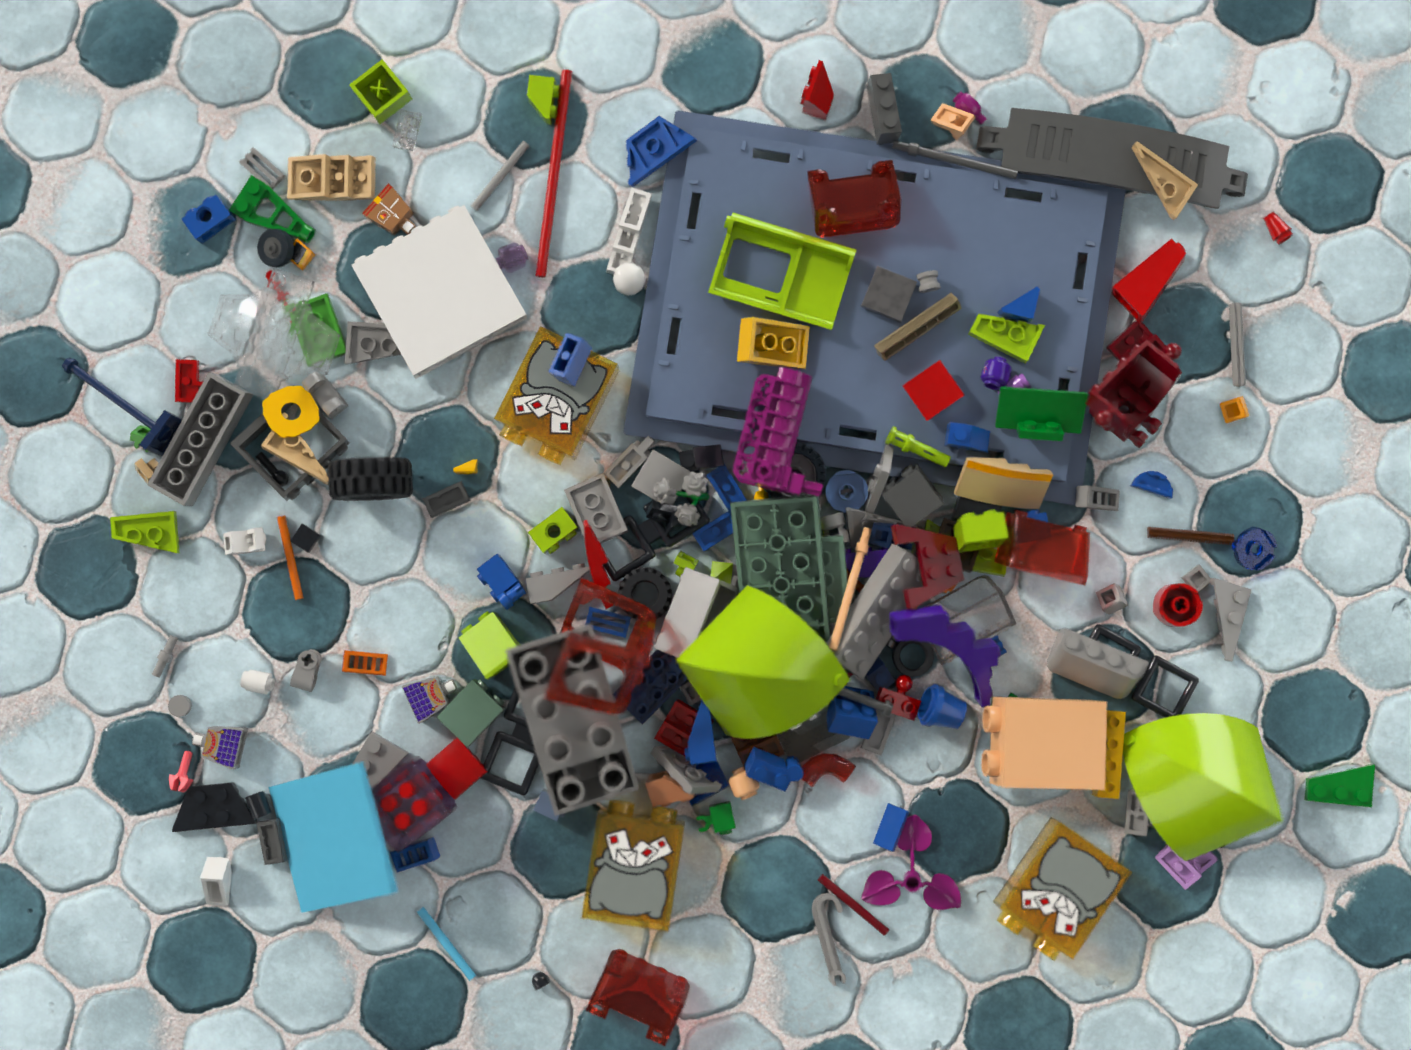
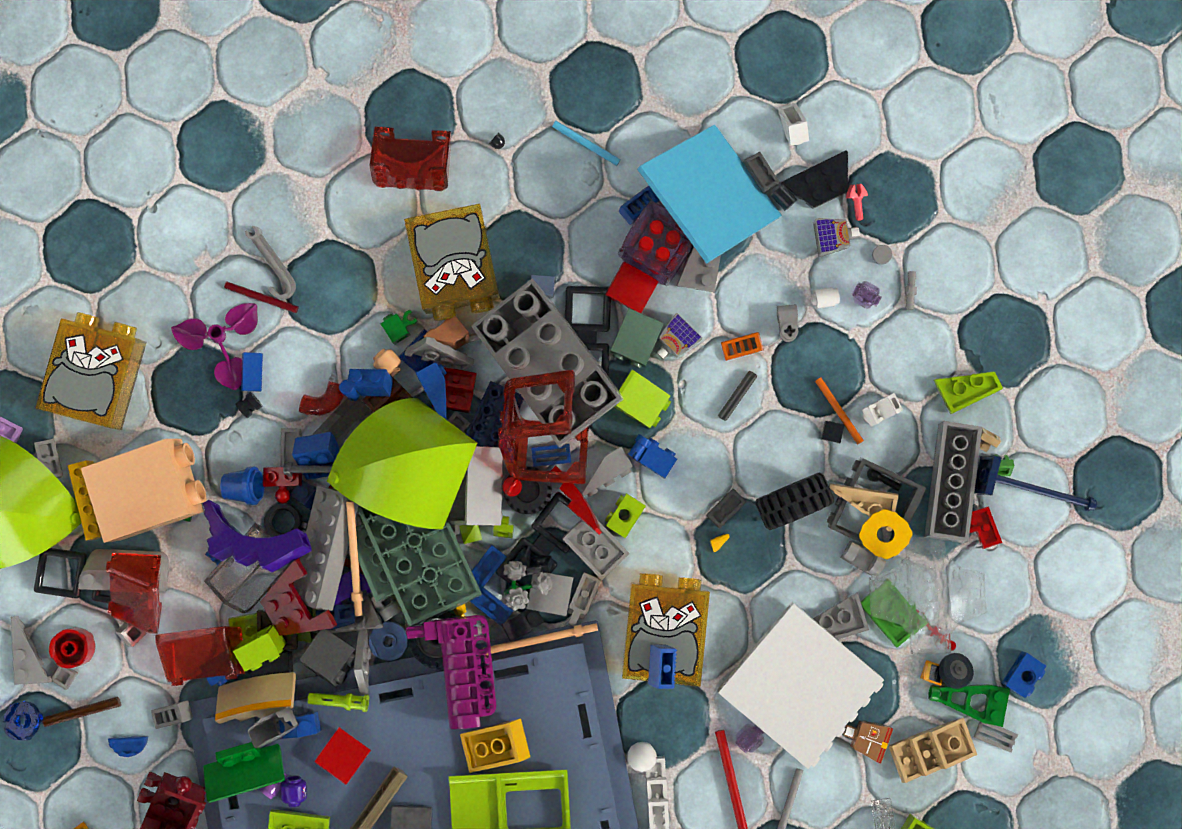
camera: 155 degrees right, 0 degrees up
none -> clear red windscreen [106,553,162,634]
none -> black wheel [235,392,263,418]
none -> light grey piece [248,707,298,748]
none -> light nougat bar [483,623,598,655]
none -> red tile [503,477,522,496]
none -> dark grey axle [718,371,757,421]
none -> clear purple head [852,281,881,309]

